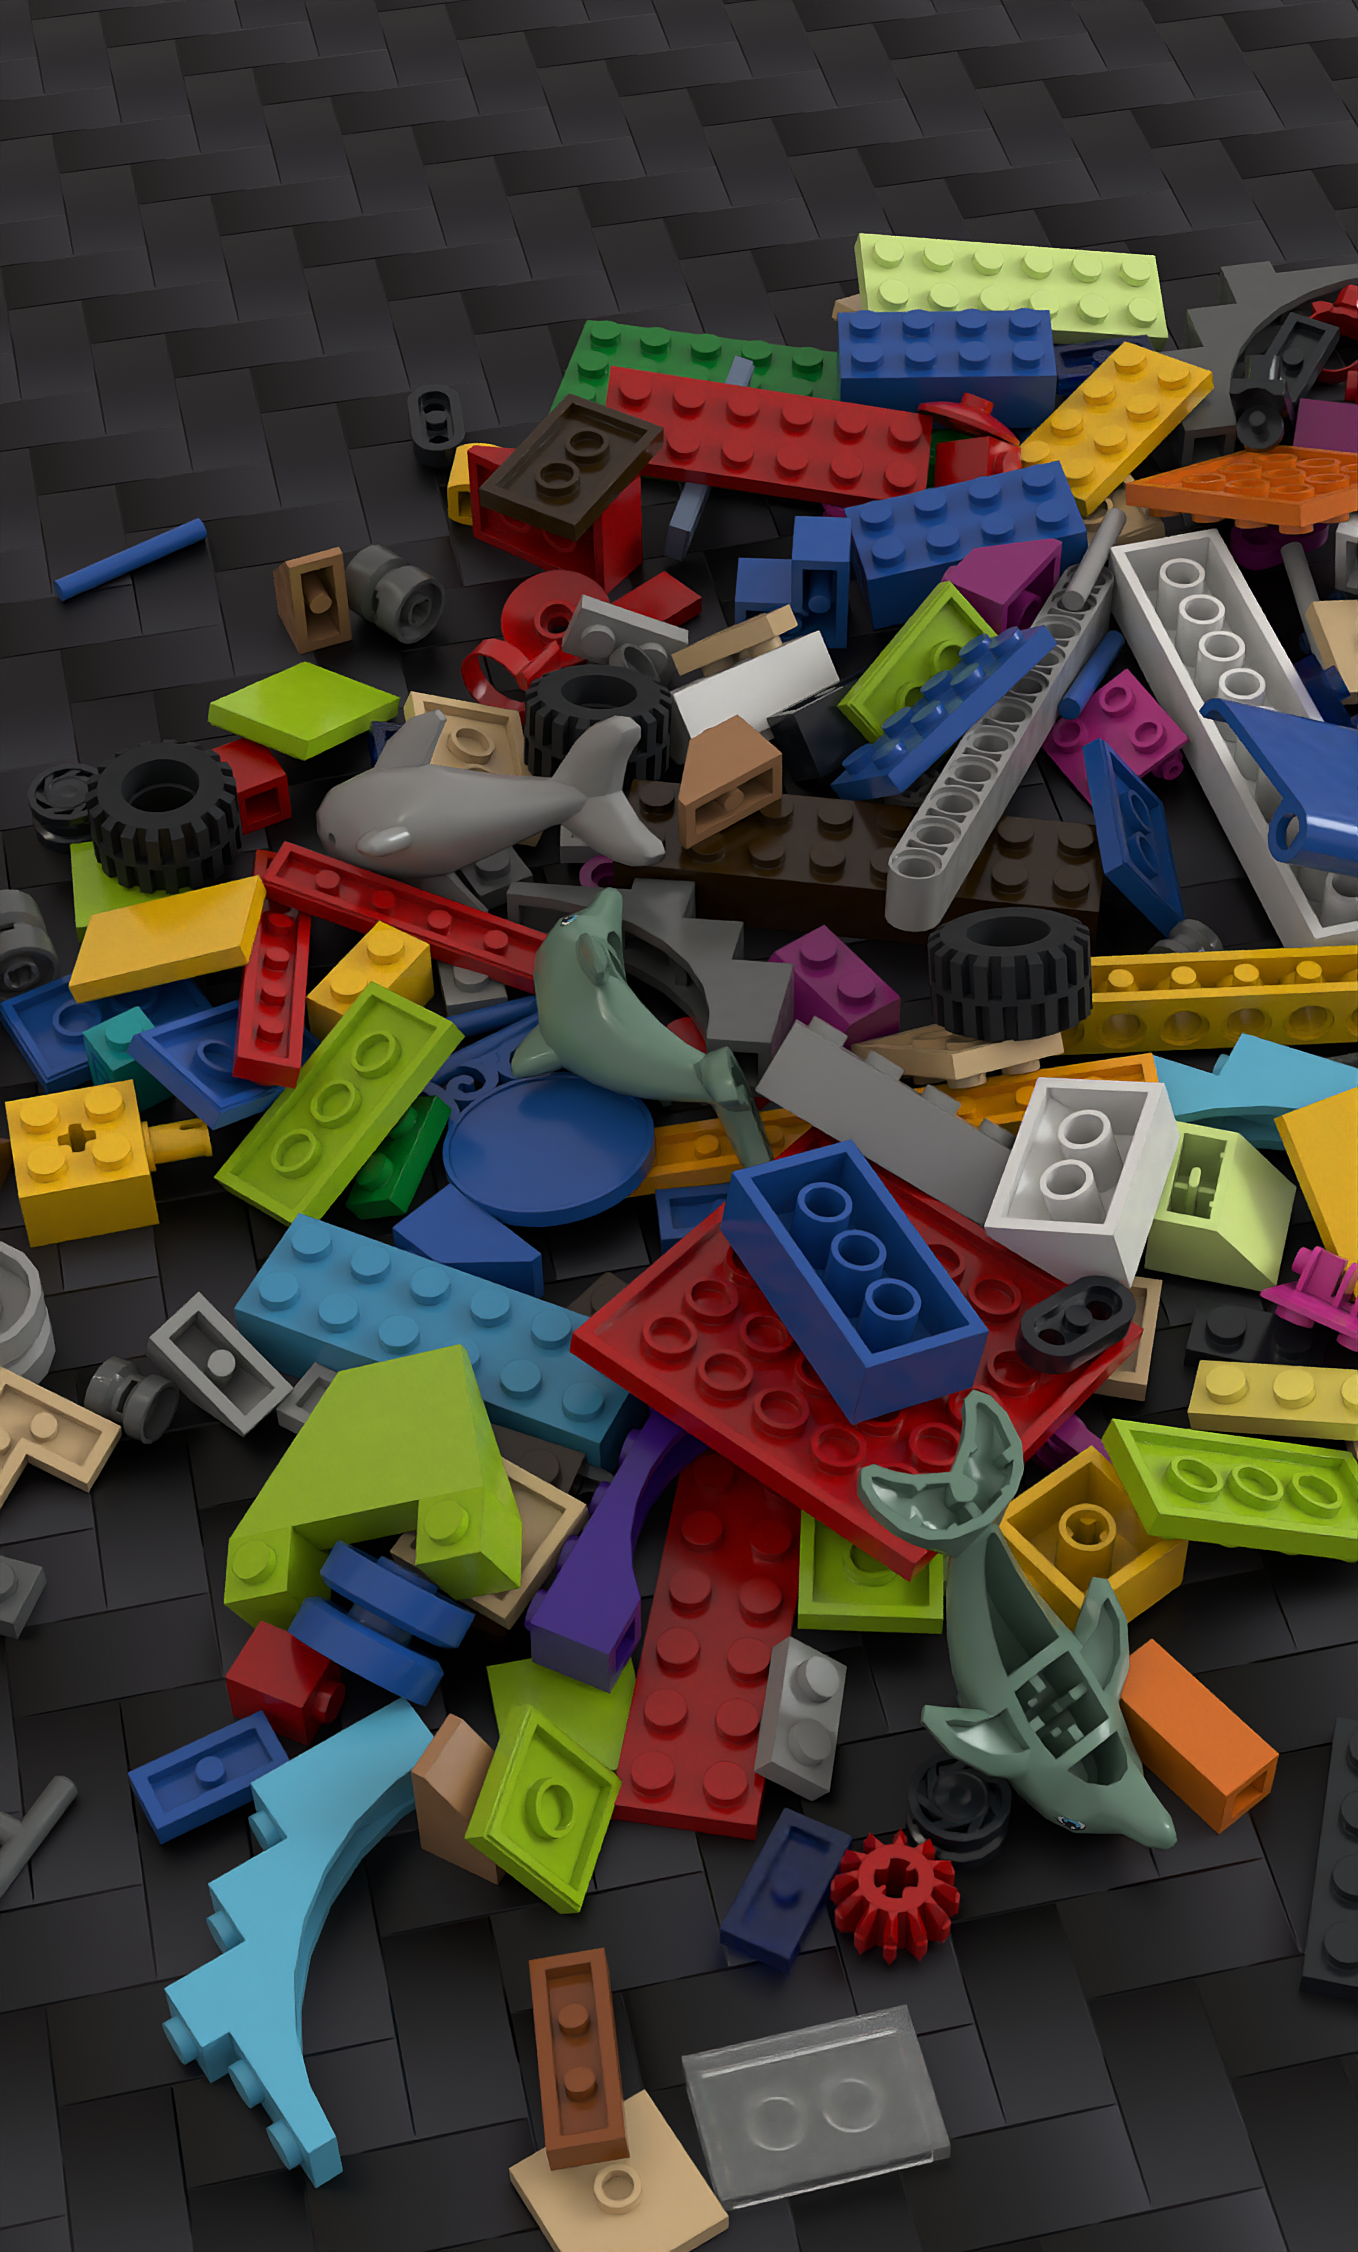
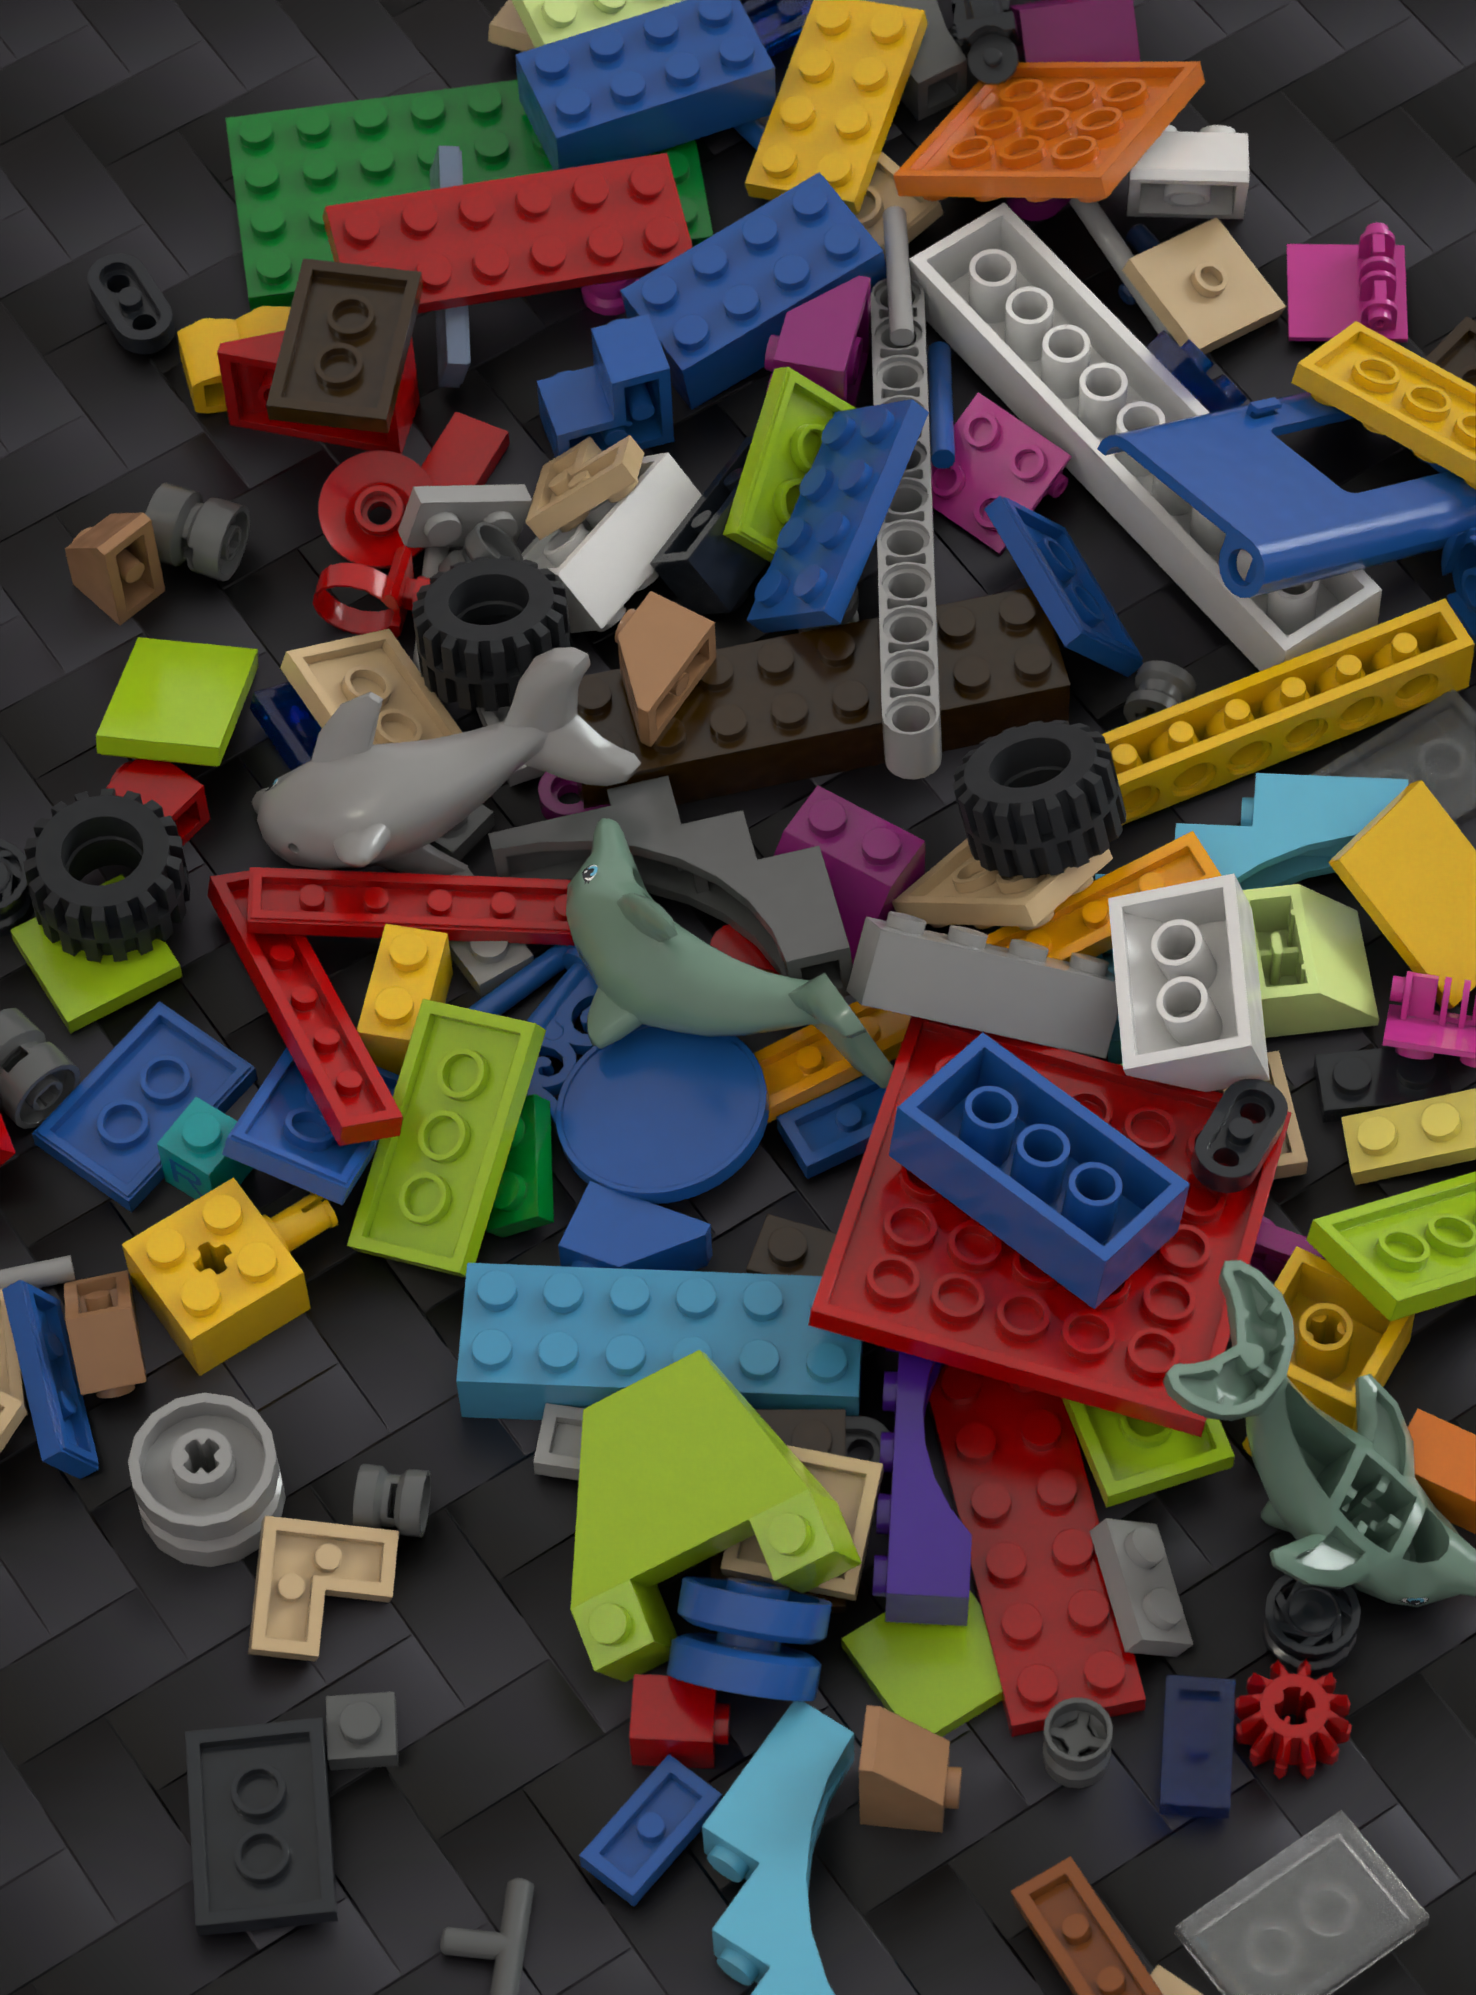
camera: 20 degrees left, 10 degrees up
yellow tile [68,875,267,1003] -> none
light grey slope [145,1292,294,1437] -> none
lime tile [464,1704,623,1914] -> none
red dish [917,393,1020,447] -> none
red brick [934,436,1022,488] -> none
none -> dark grey wheel [1042,1697,1113,1789]

